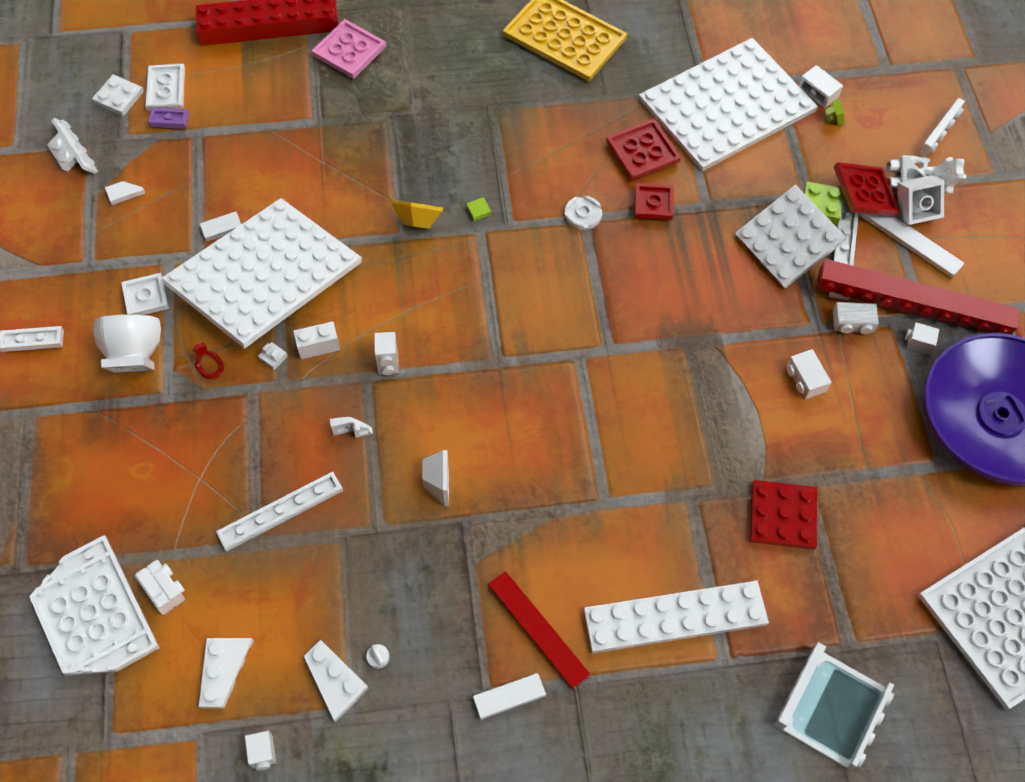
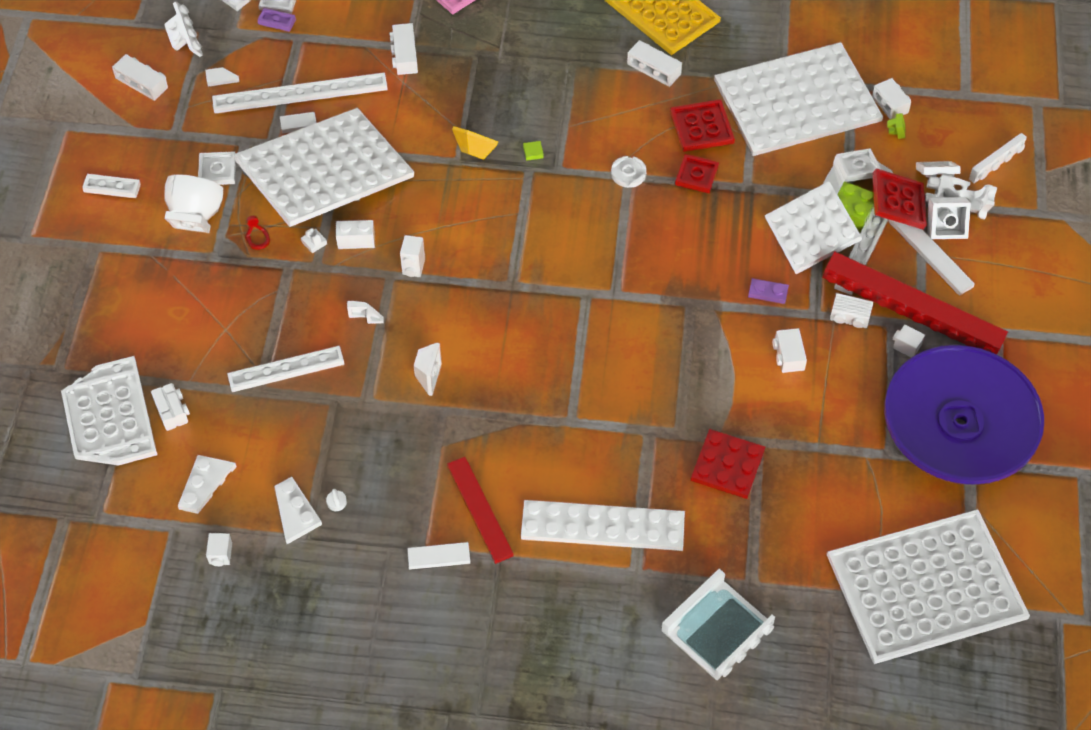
camera: 15 degrees right, 5 degrees down
none -> white brick [112,54,168,101]
none -> white plate [212,73,387,113]
none -> white brick [390,23,418,75]
none -> white brick [627,40,682,87]
none -> medium lavender plate [748,278,789,304]
none -> white piece [823,149,893,194]
none -> white plate [916,161,960,177]

